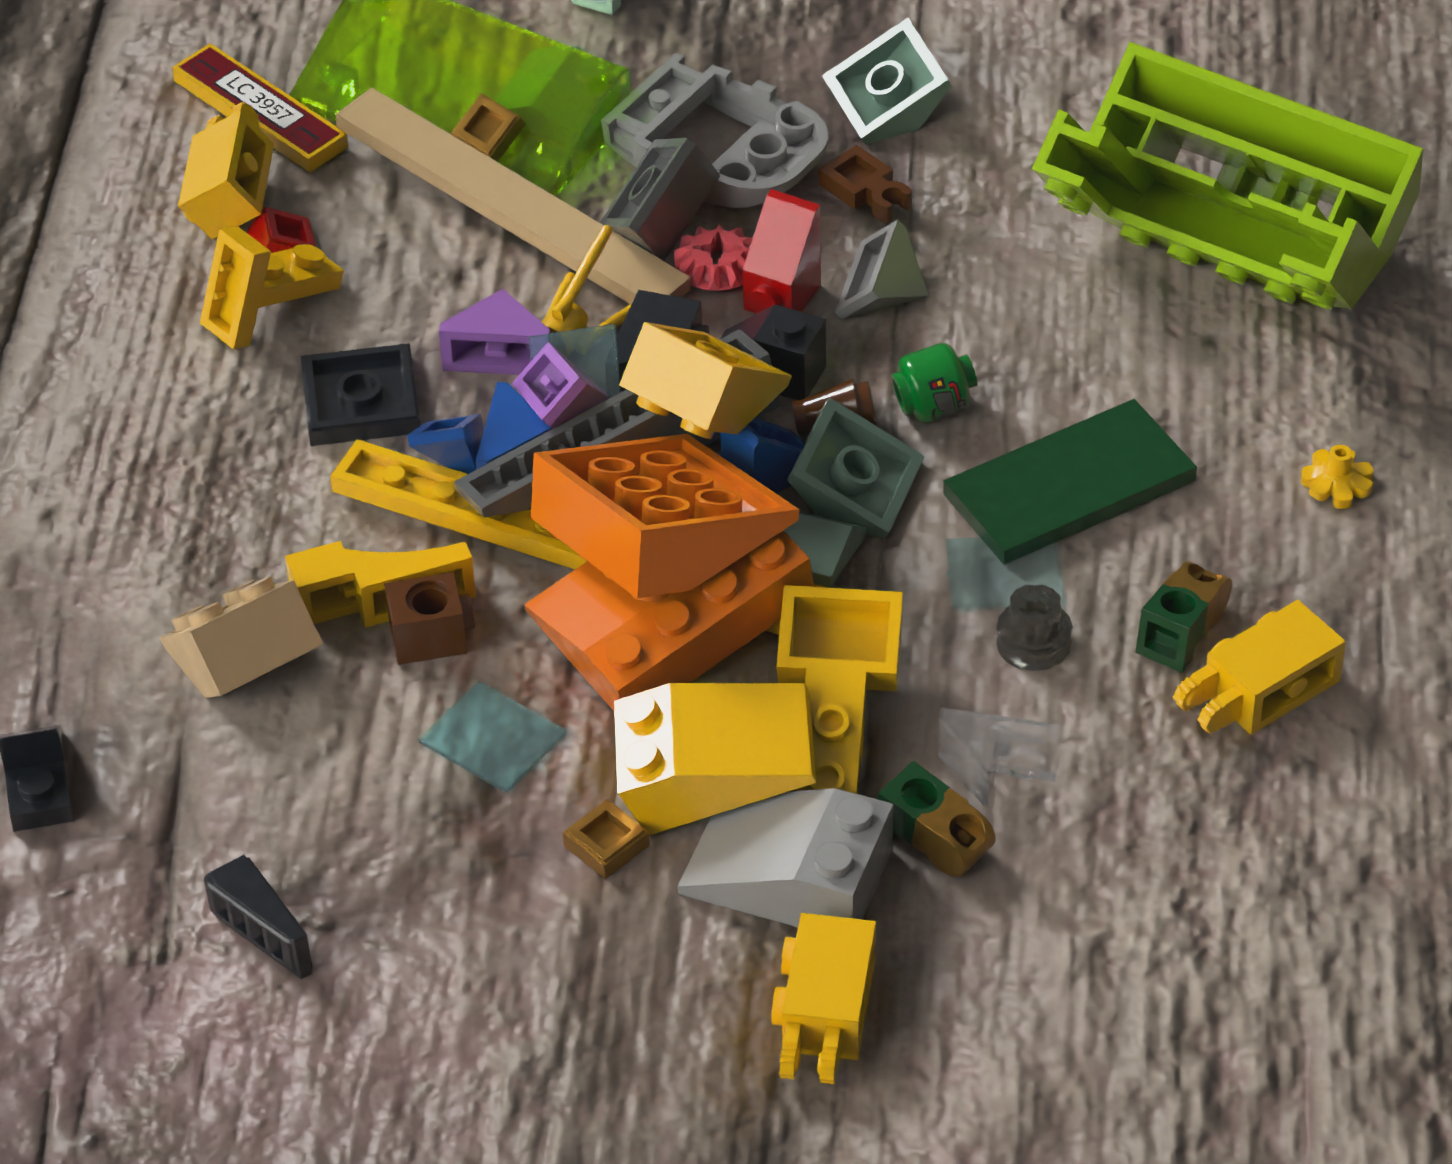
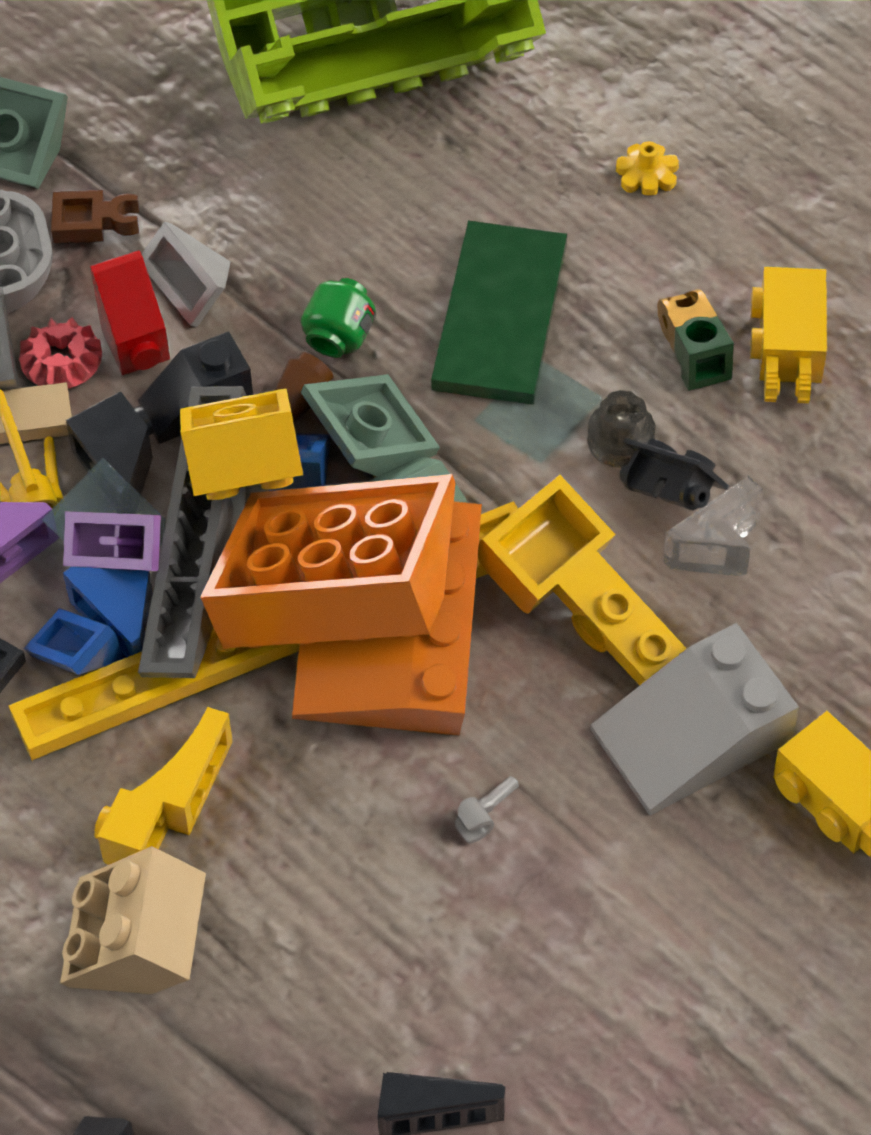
camera: 50 degrees left, 10 degrees up
reddish brown brick [384,572,475,665] -> none
clear light blue window [418,681,567,793] -> none
pearl gold tile [563,799,650,879] -> none
yellow slope [614,683,817,835] -> none
pearl gold leg [877,760,996,877] -> none
none -> light grey hand [455,776,519,843]
none -> black hinge [620,437,730,511]

